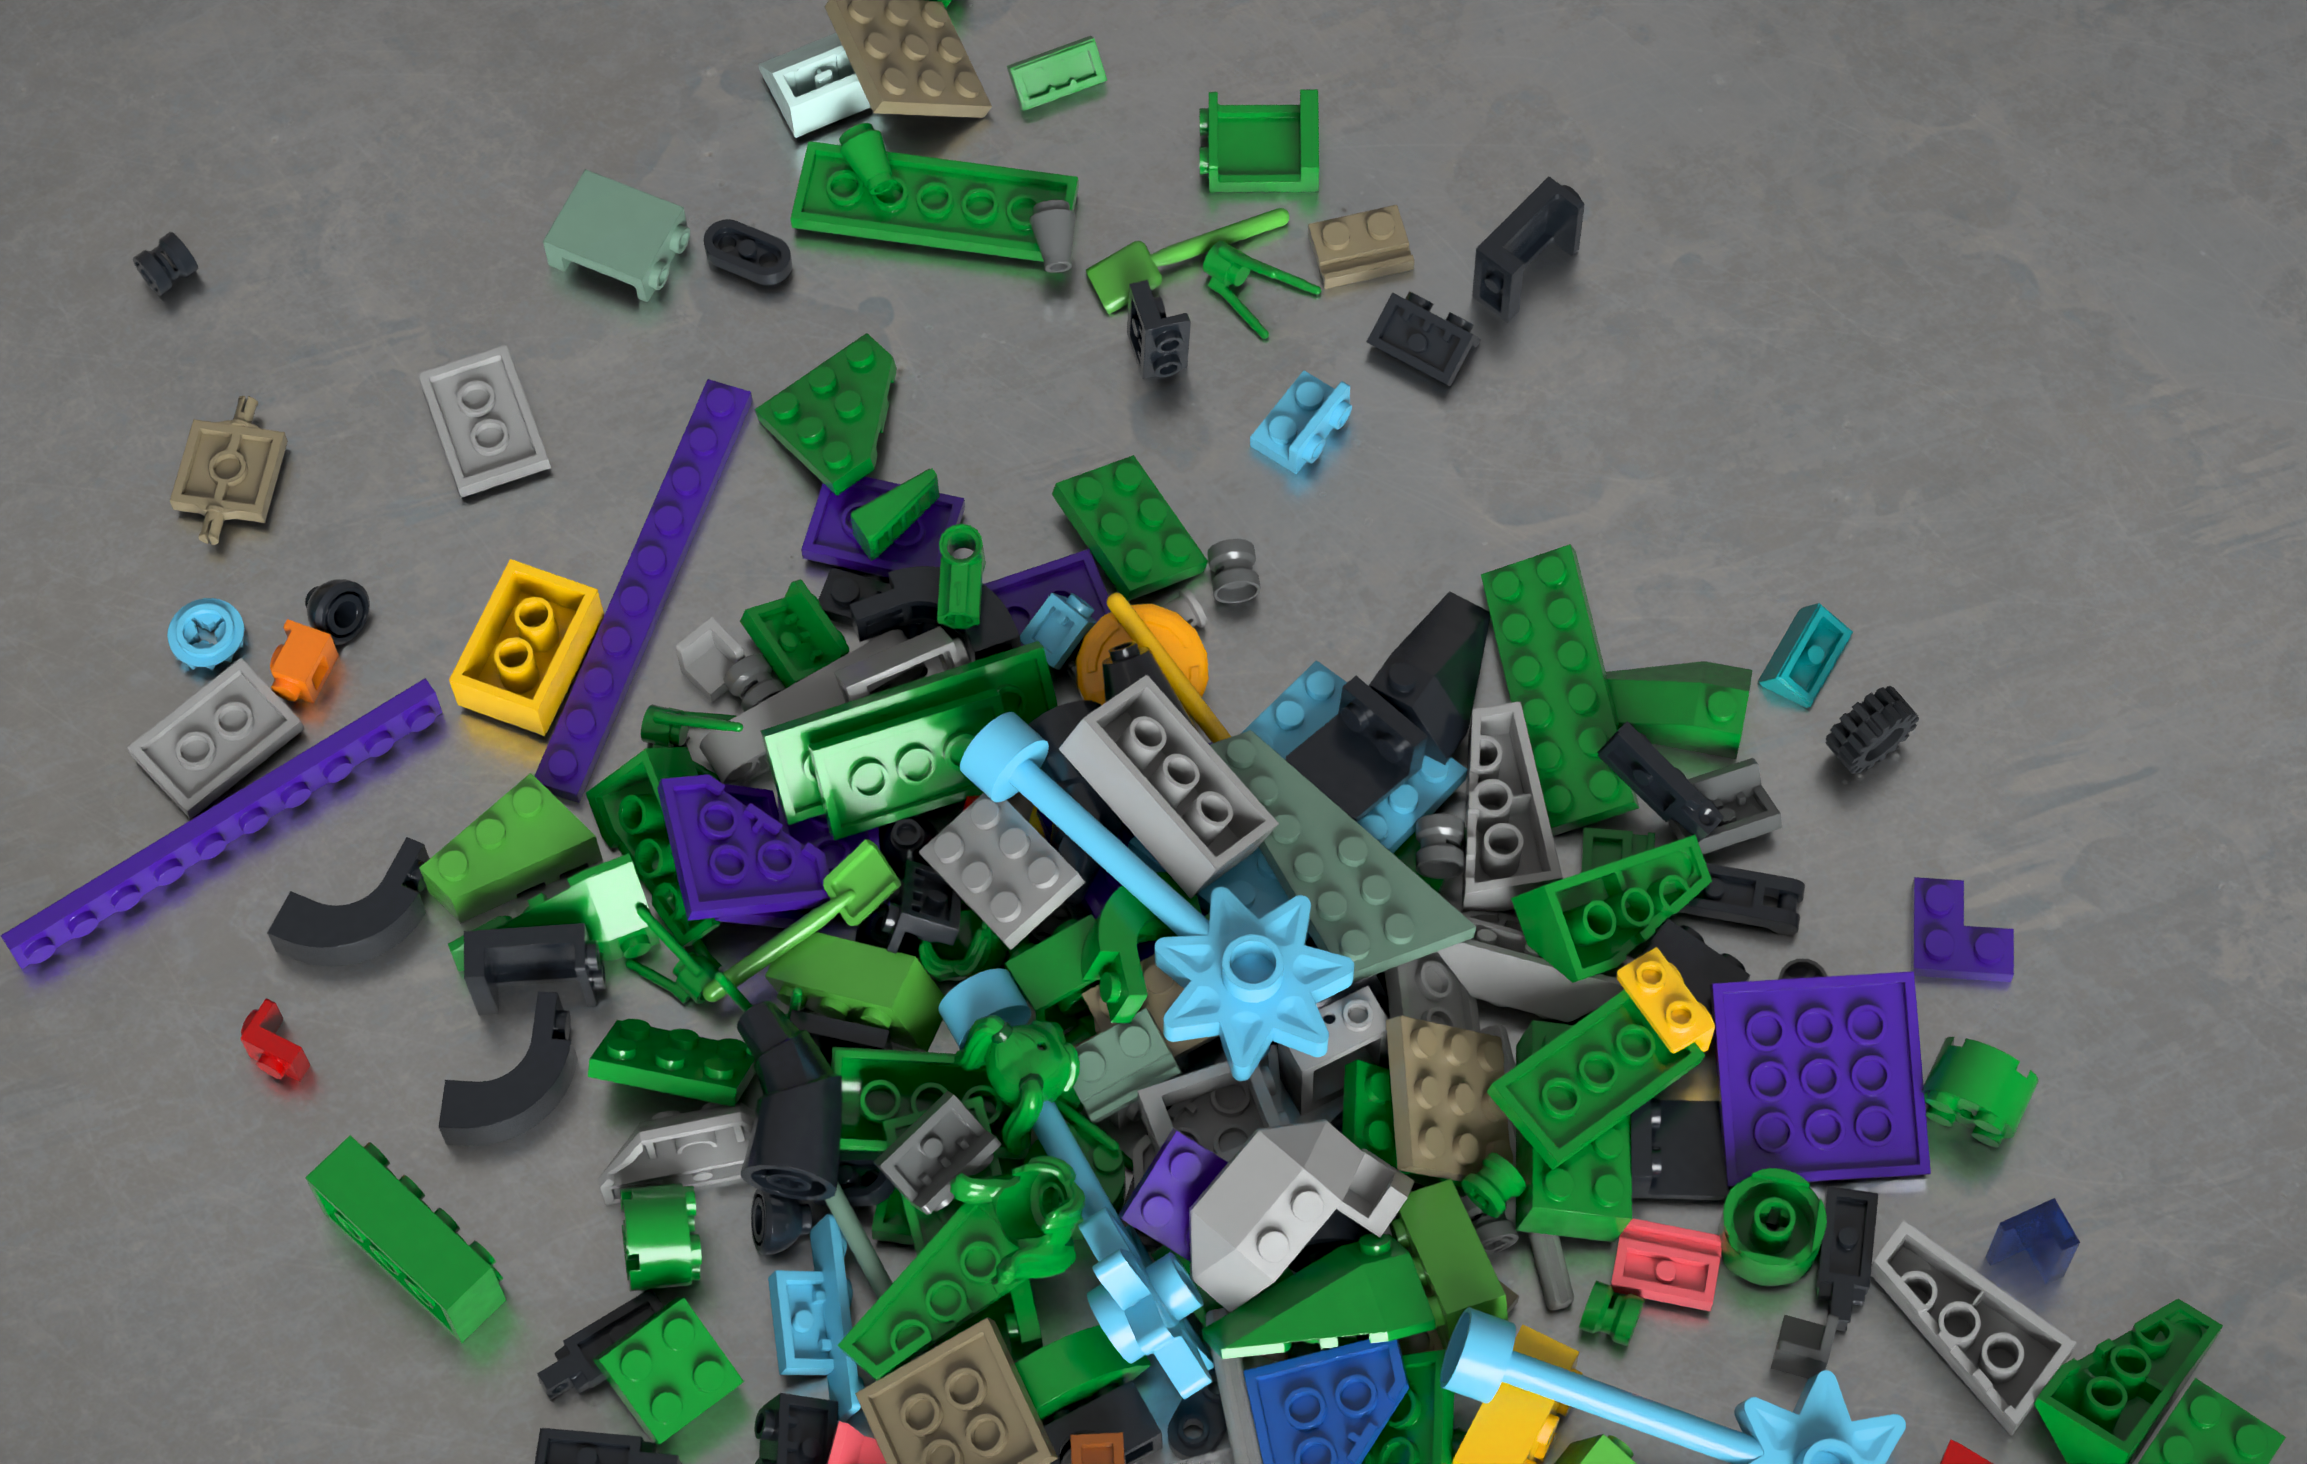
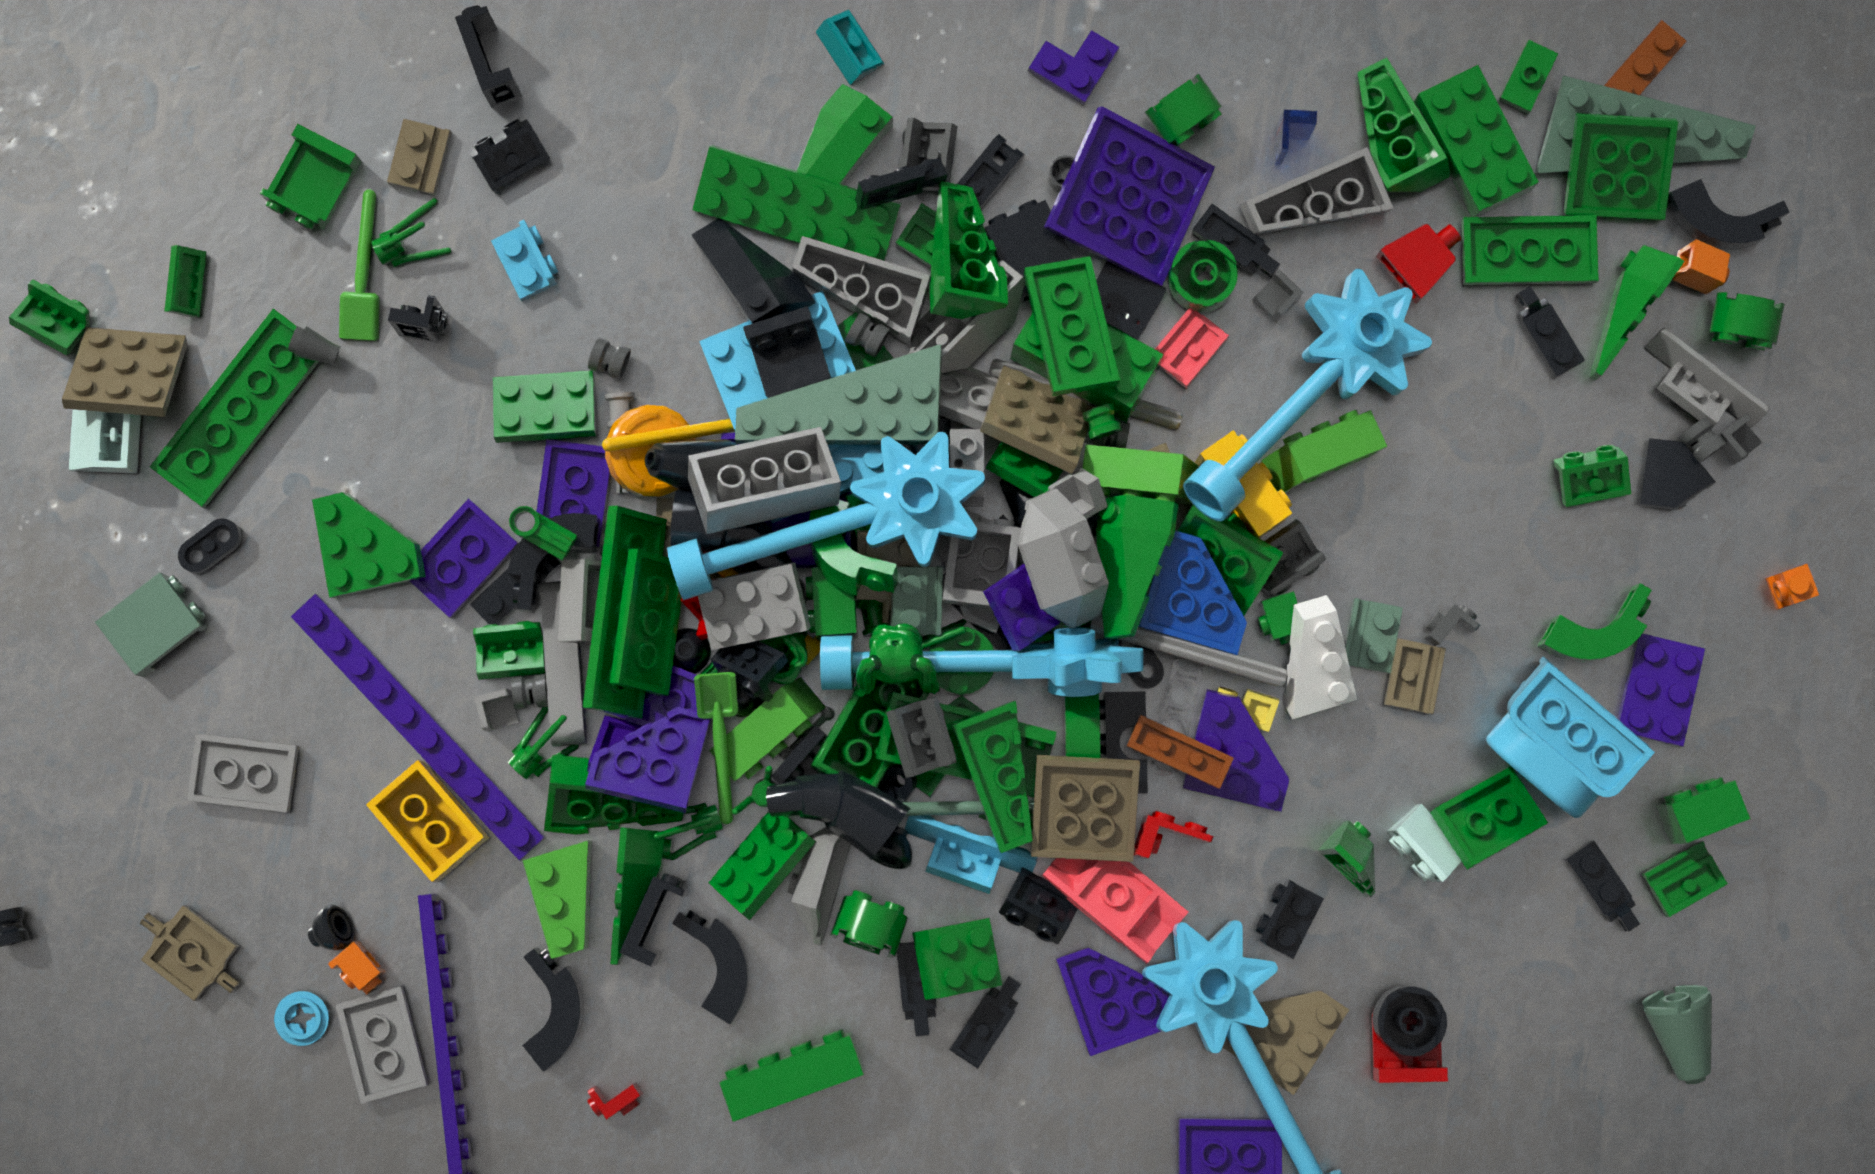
camera: 65 degrees left, 20 degrees up
green cone [839,123,895,195] -> none
green slope [850,468,940,561] -> none
green hair [949,1156,1085,1284] -> none
medium azure bracket [1020,593,1097,670] -> none
green wheel [1579,1280,1645,1347] -> none
yellow bracket [1616,947,1715,1053] -> none
black tyre [1825,686,1919,774] -> none

